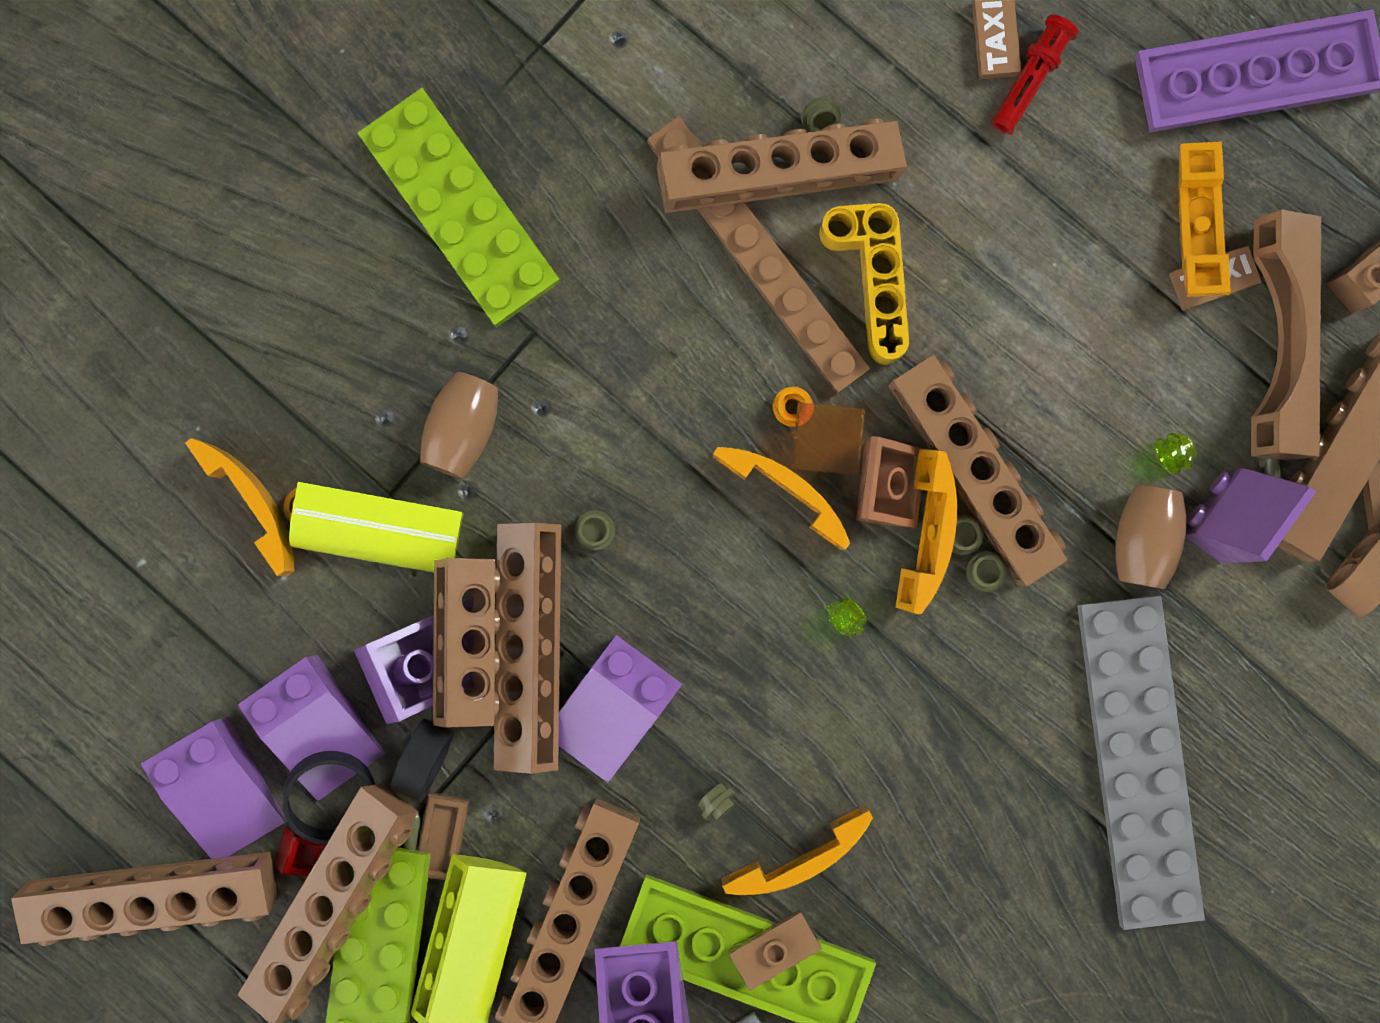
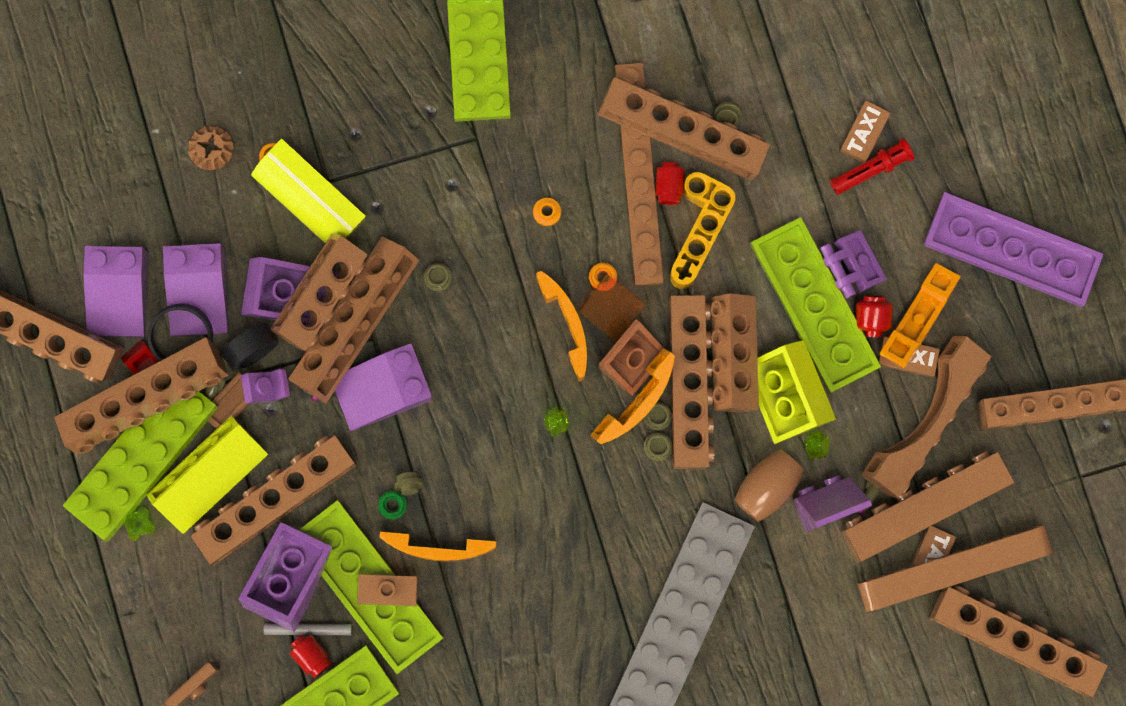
camera: 25 degrees right, 5 degrees down
light orange slope [185,438,295,576] -> none
medium nougat piece [420,372,498,479] -> none
none -> medium nougat gear [188,126,234,170]
none -> medium lavender bracket [241,369,290,404]
none -> green plate [378,491,407,520]
none -> light orange plate [533,198,561,226]
none -> red brick [655,162,685,205]
none -> medium nougat brick [711,293,759,412]
none -> lime plate [750,217,881,394]
none -> neon yellow slope [757,340,836,444]
none -> medium lavender plate [820,230,887,299]
none -> red head [855,295,893,337]

